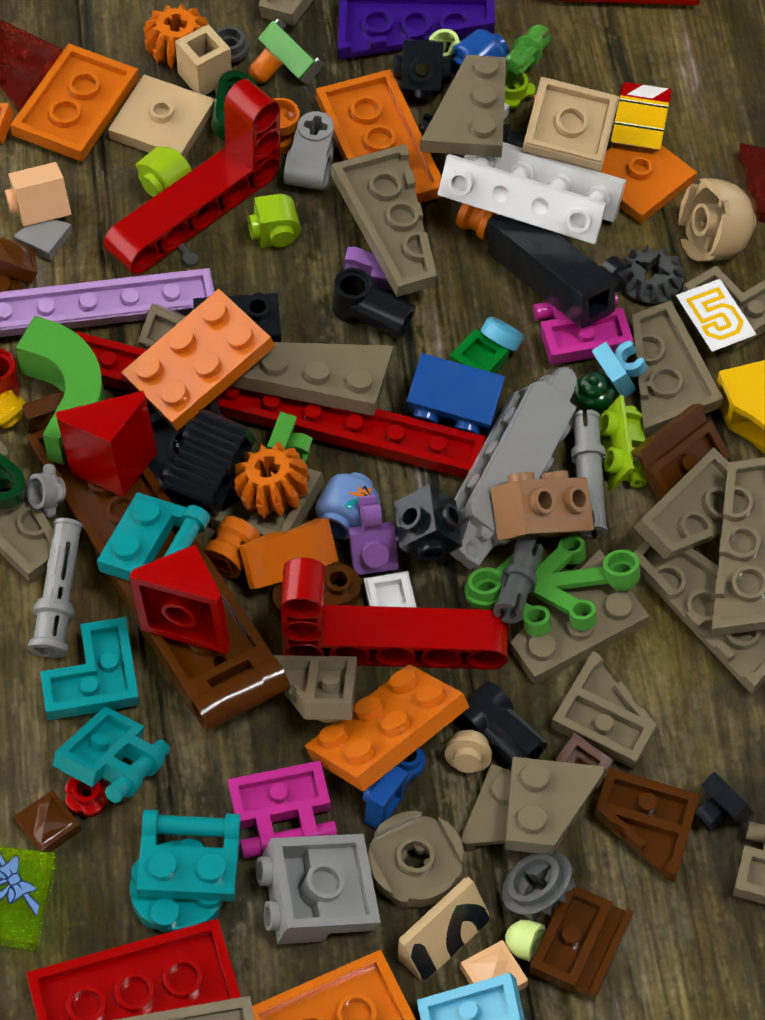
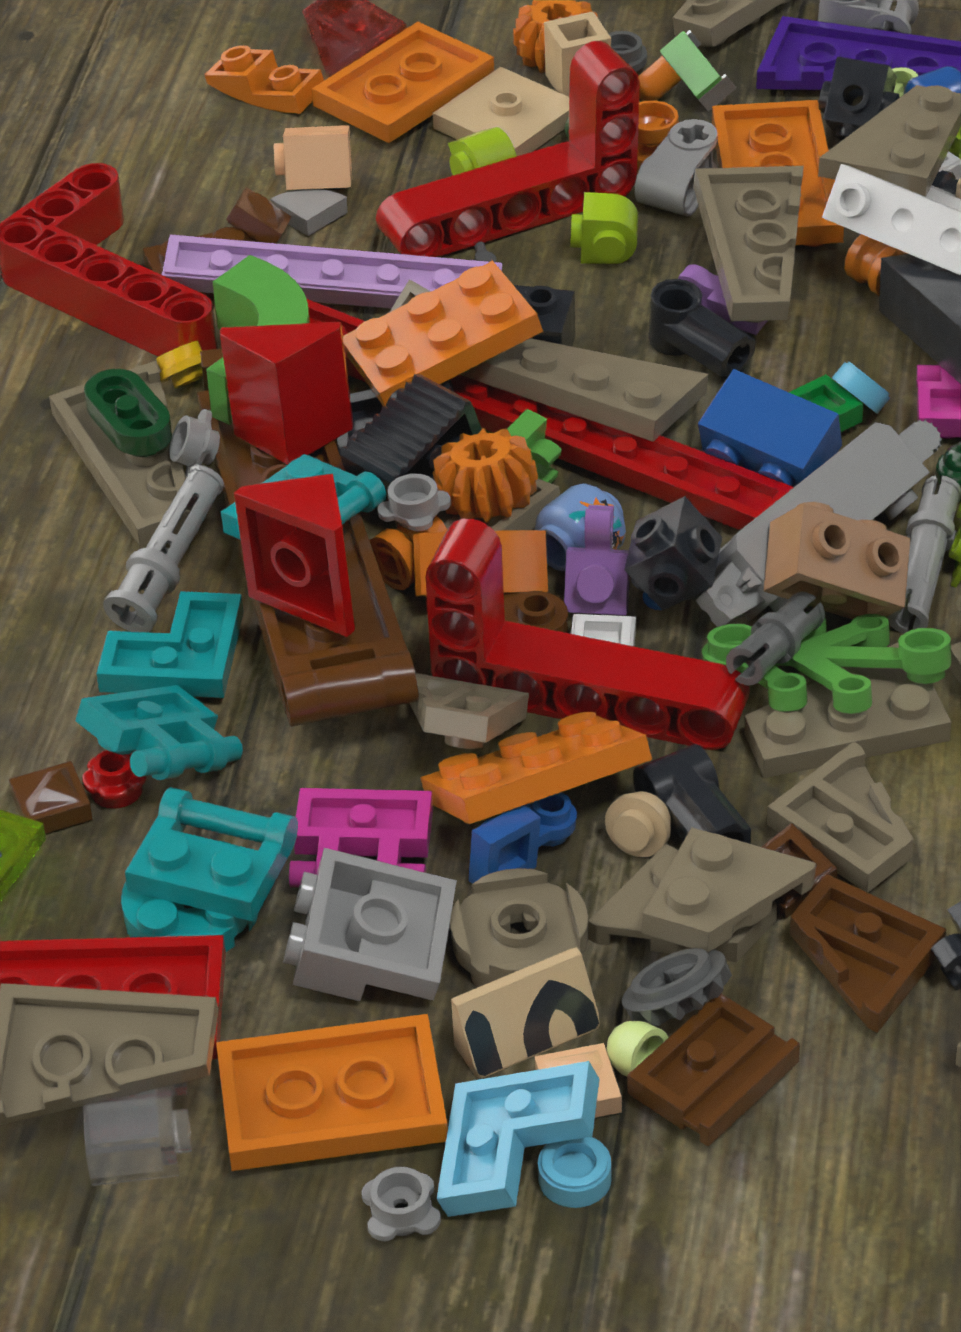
camera: 20 degrees right, 15 degrees down
none -> light grey plate [378,474,451,531]

